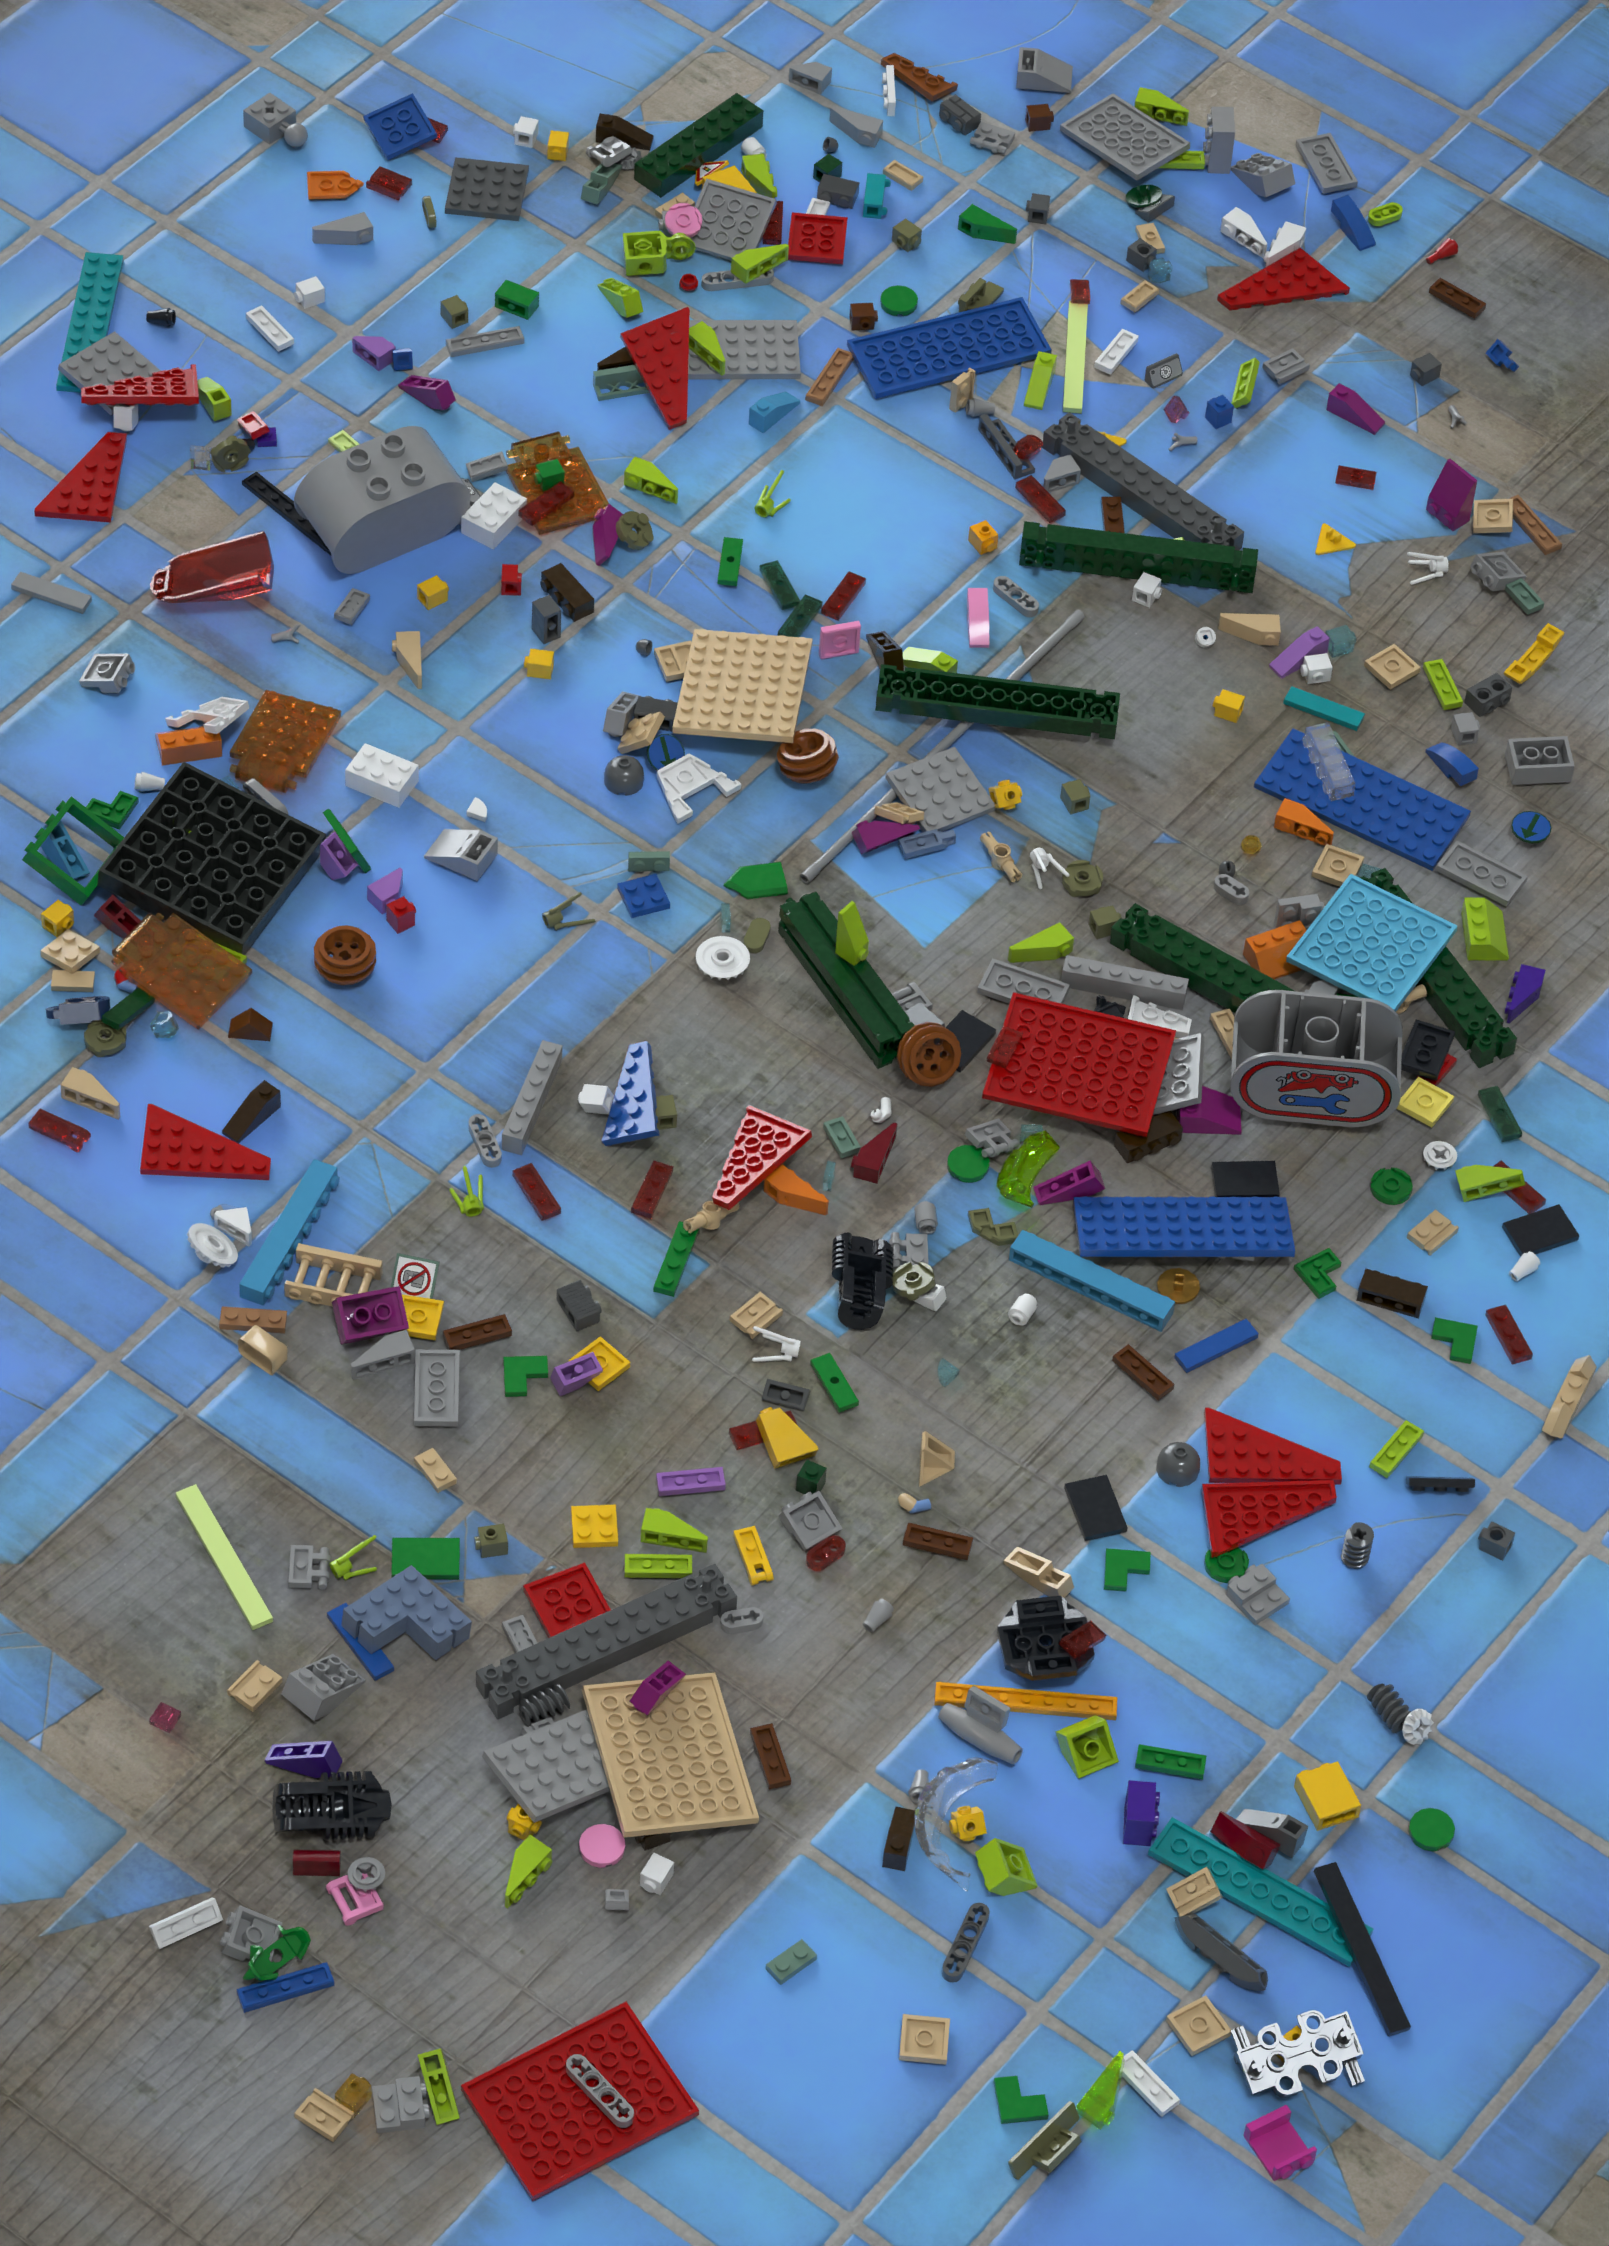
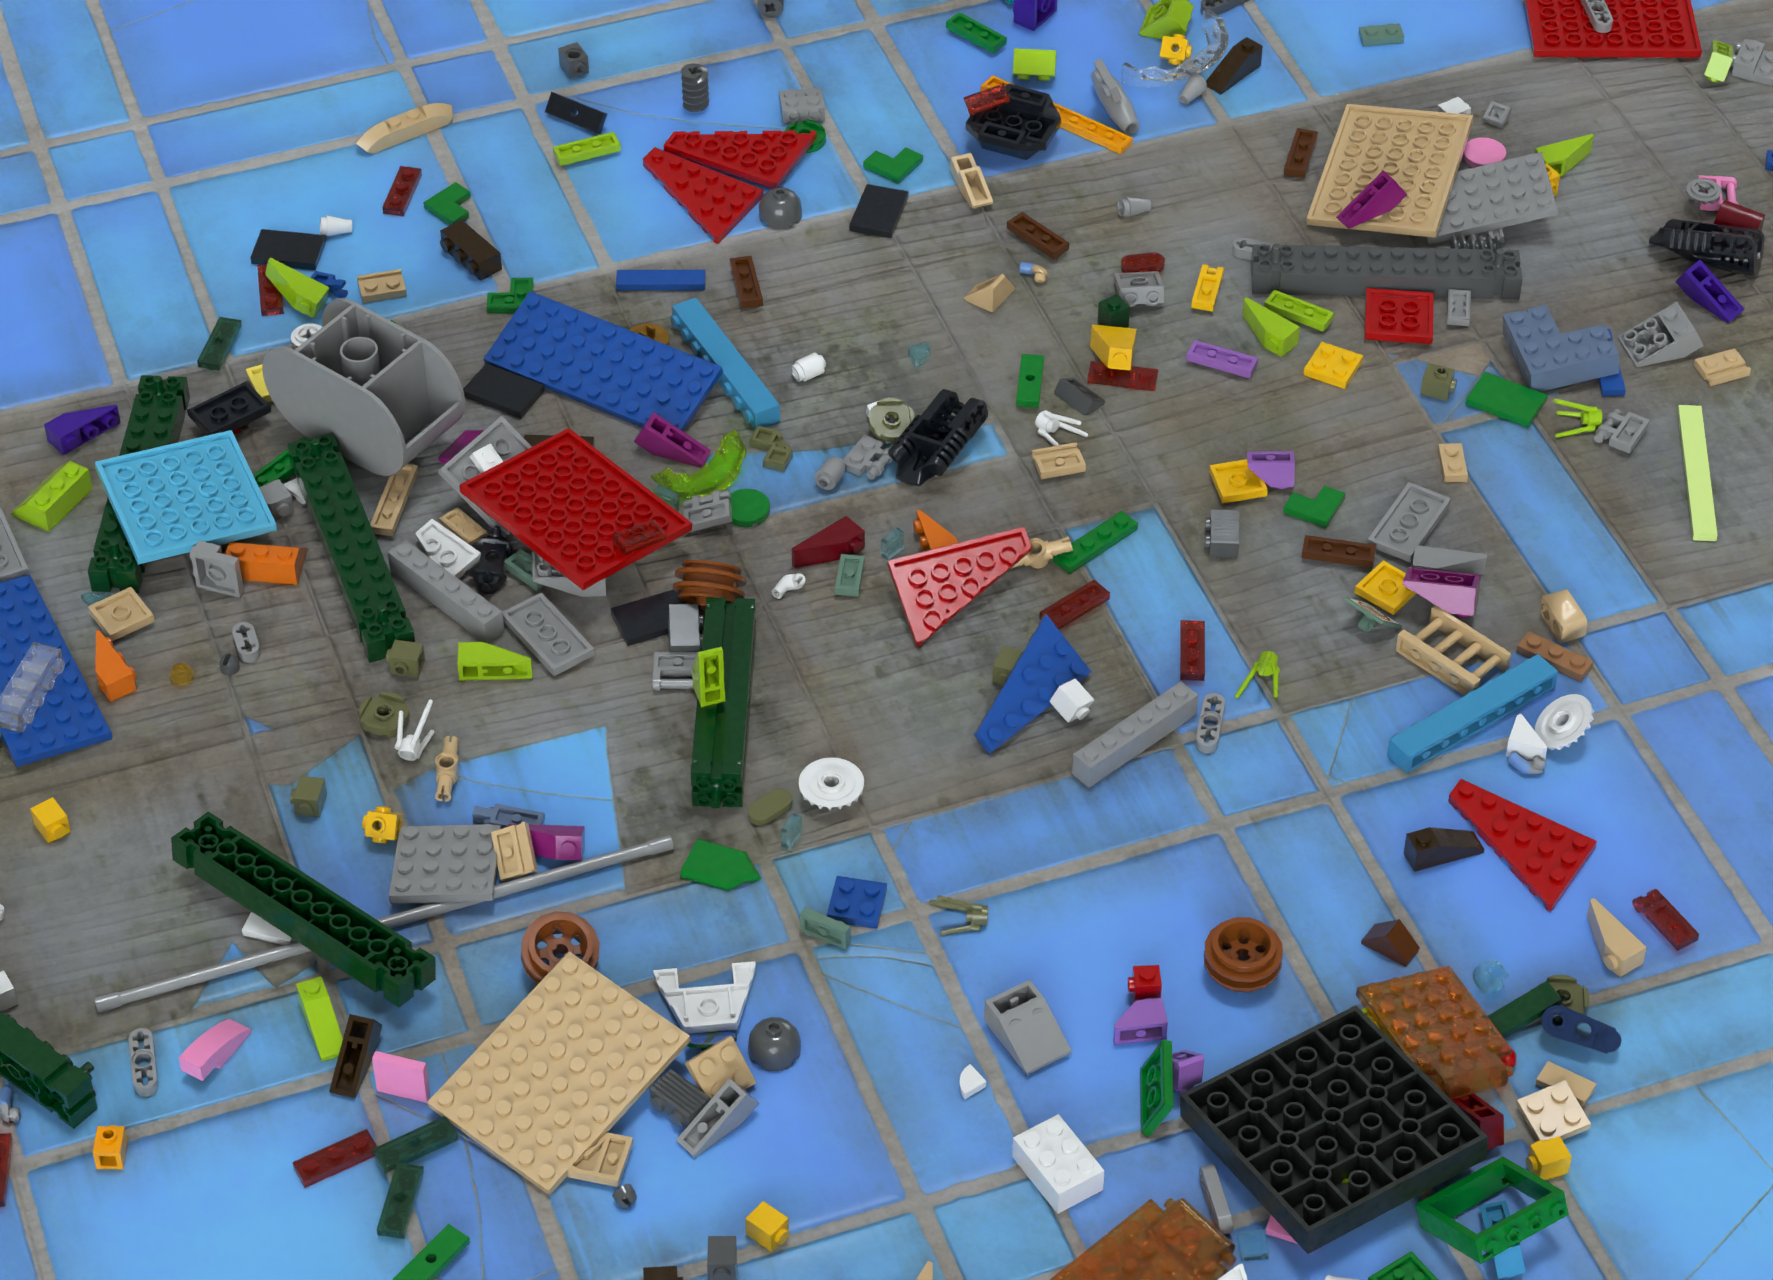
camera: 145 degrees left, 5 degrees down
none -> blue plate [310,271,348,298]
none -> white plate [470,443,503,473]

